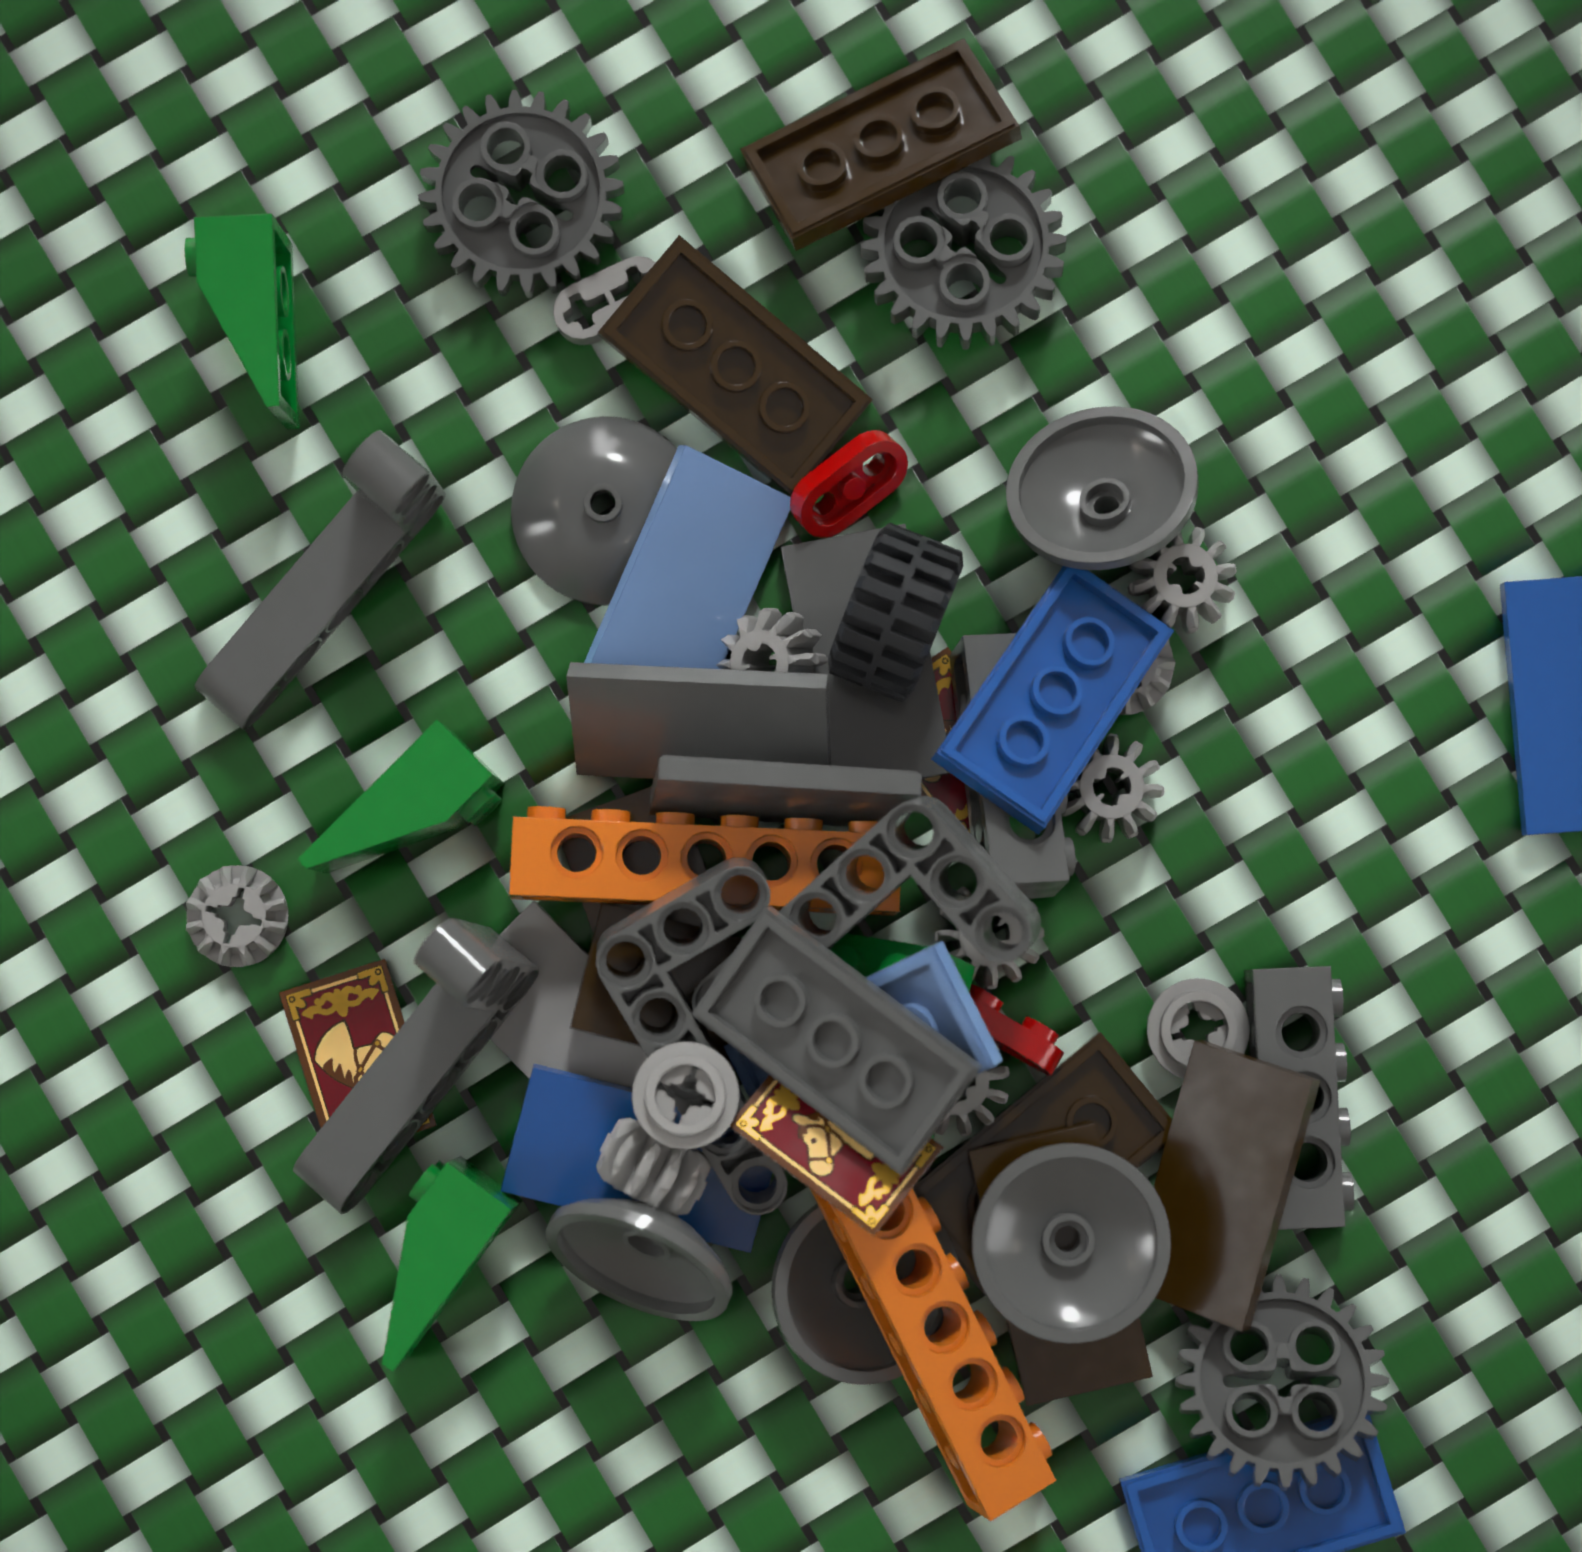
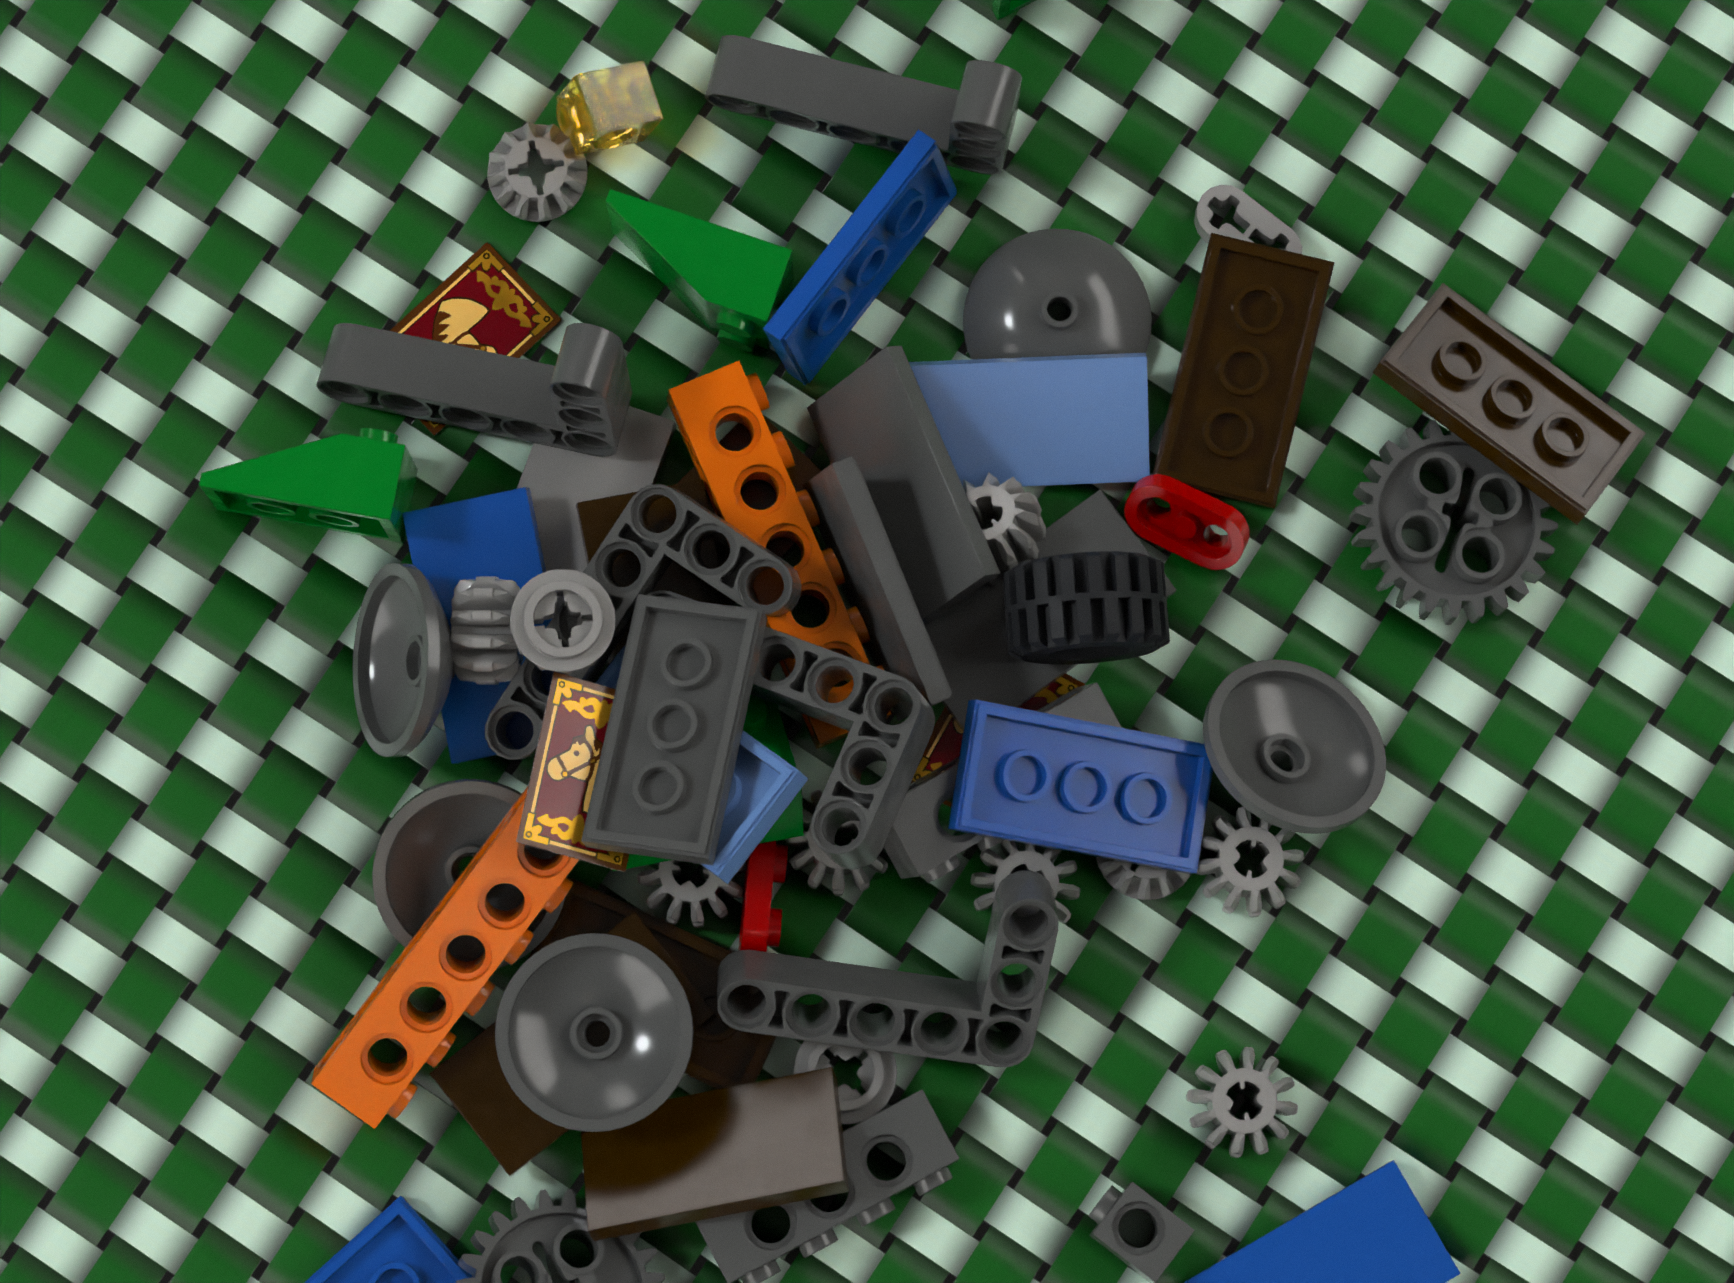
camera: 60 degrees right, 5 degrees down
dark grey gear [418,90,625,298] -> none
none -> clear yellow brick [556,61,664,155]
none -> dark grey beam [717,871,1058,1067]
none -> blue tile [763,129,957,385]
none -> dark grey brick [1089,1182,1195,1283]
none -> light grey gear [1186,1047,1298,1158]

